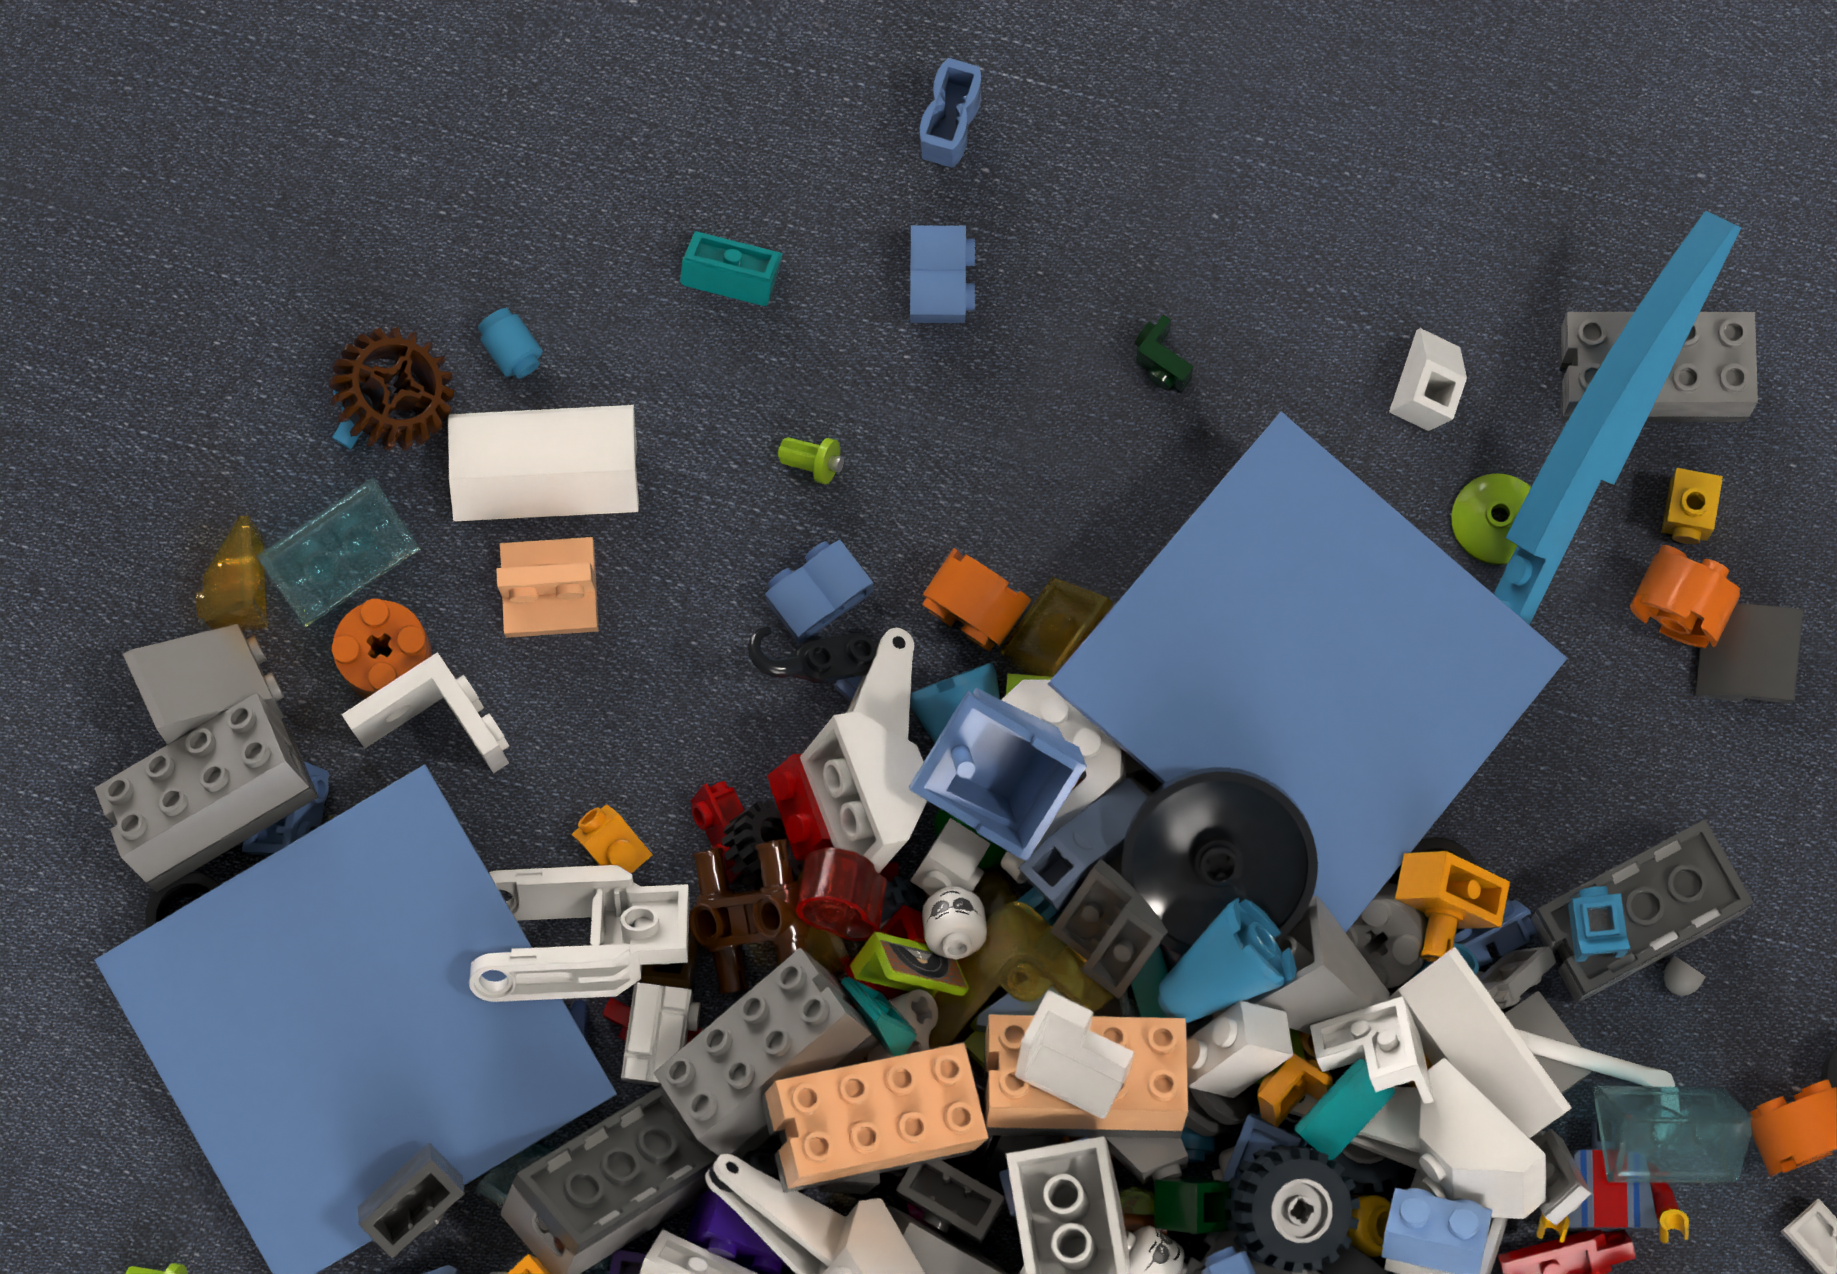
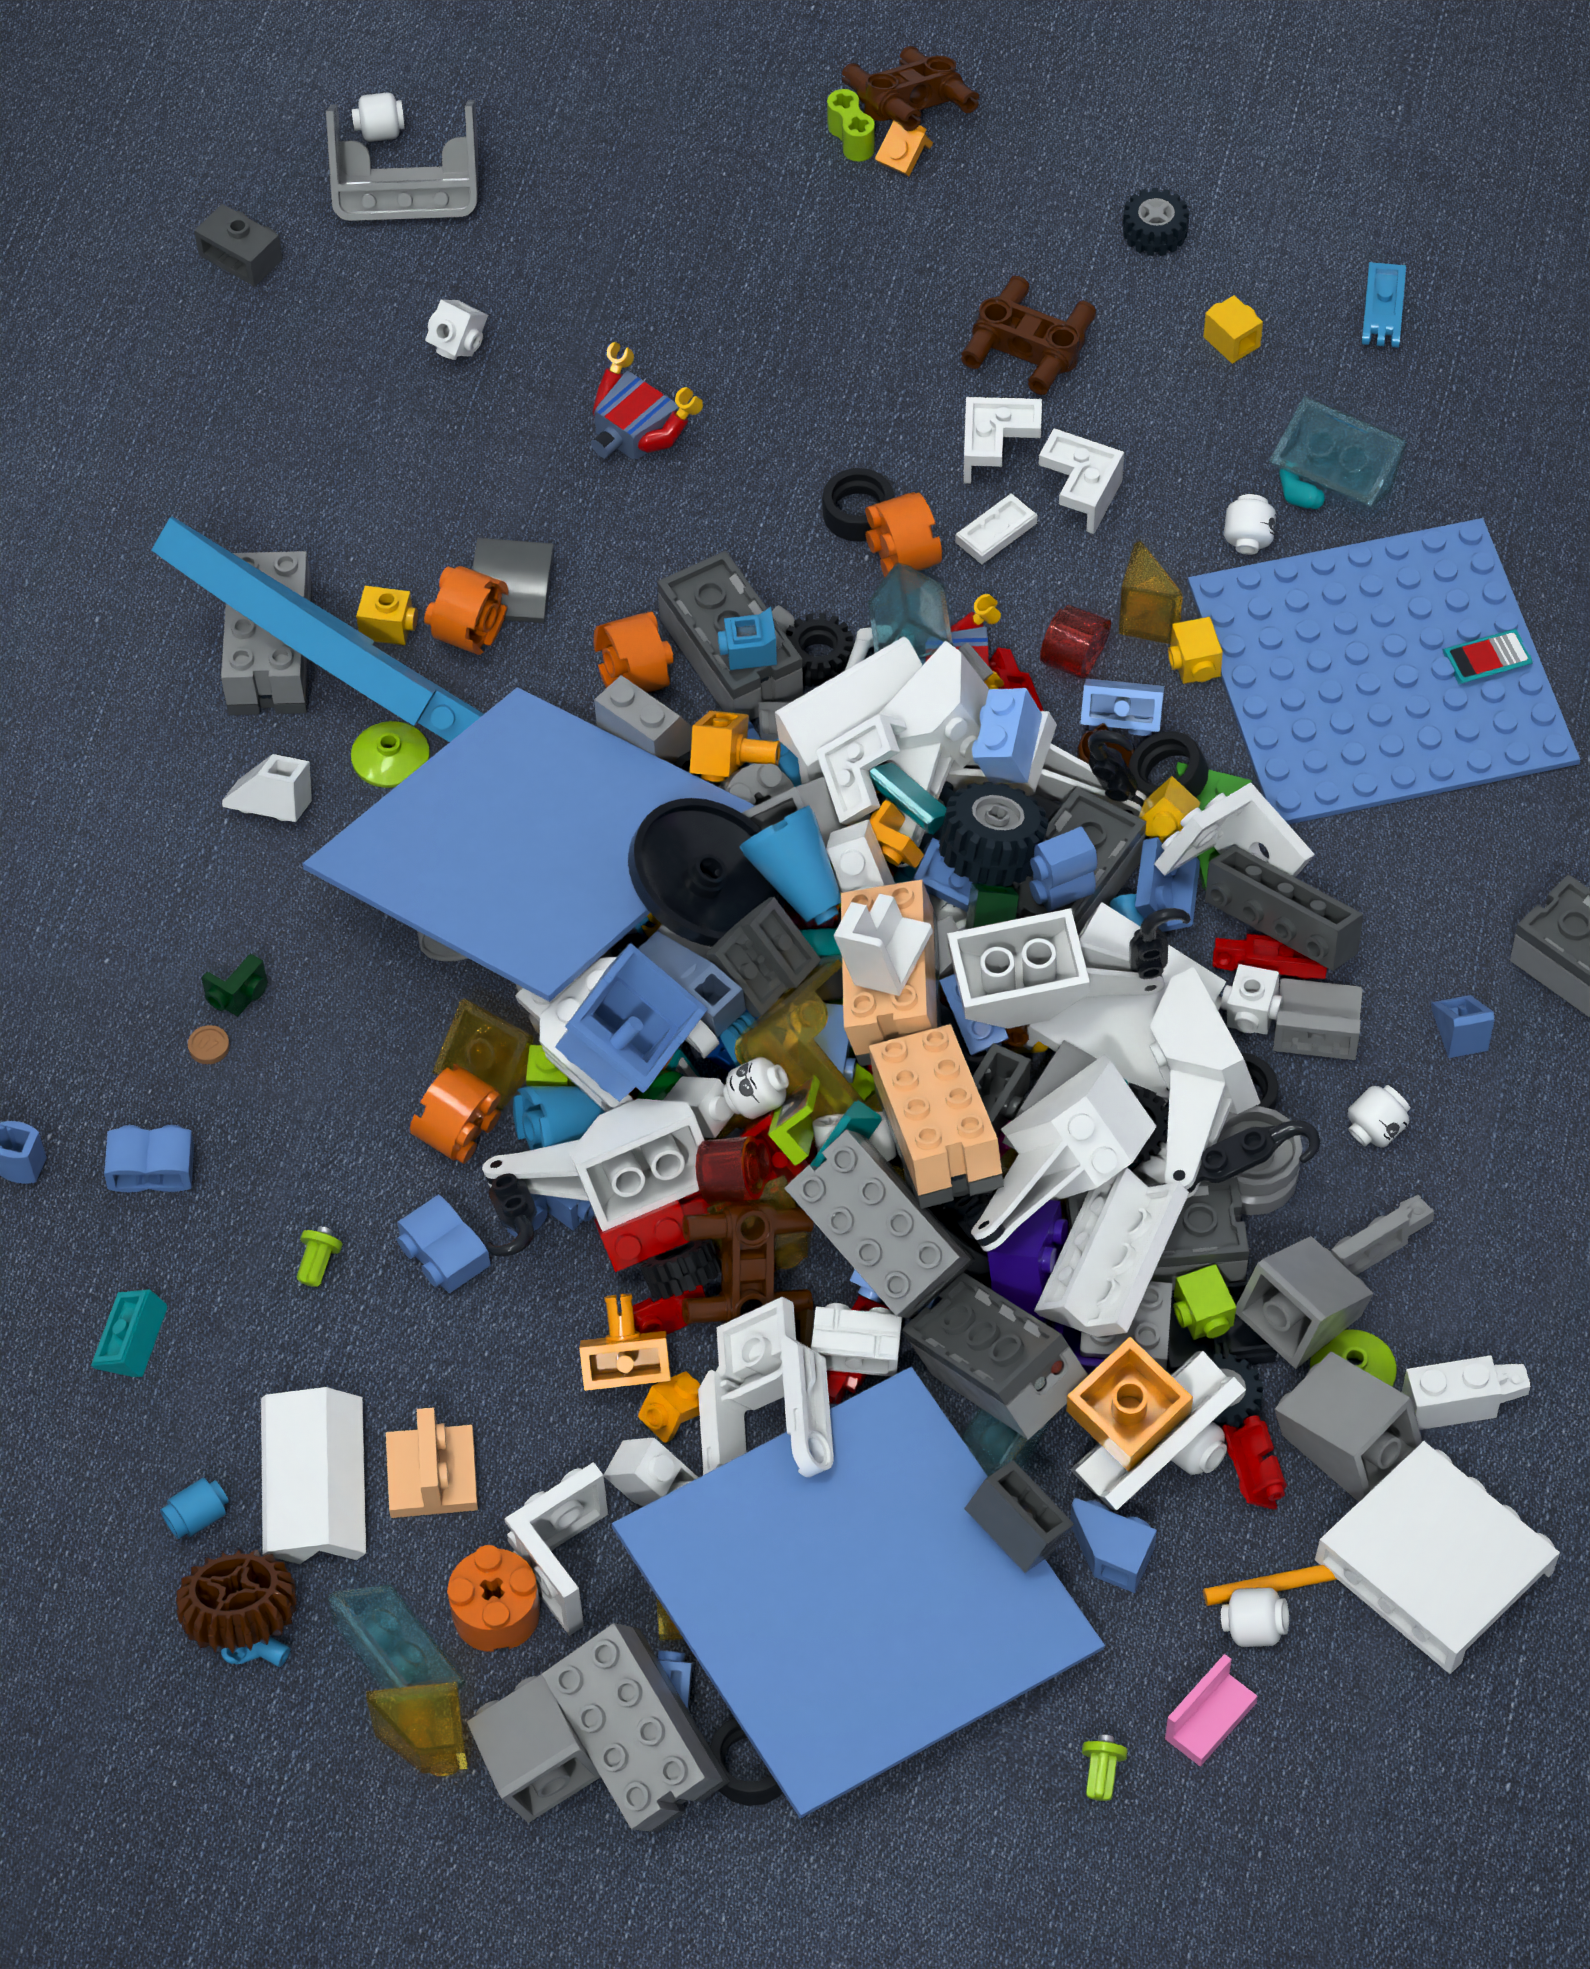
camera: 95 degrees left, 20 degrees down
none -> medium nougat piece [188,1025,230,1064]
none -> light orange brick [579,1294,671,1391]
none -> orange brick [594,611,673,693]
none -> light grey slope [594,675,692,764]
none -> white slope [603,1438,699,1507]
none -> black tyre [786,613,853,687]

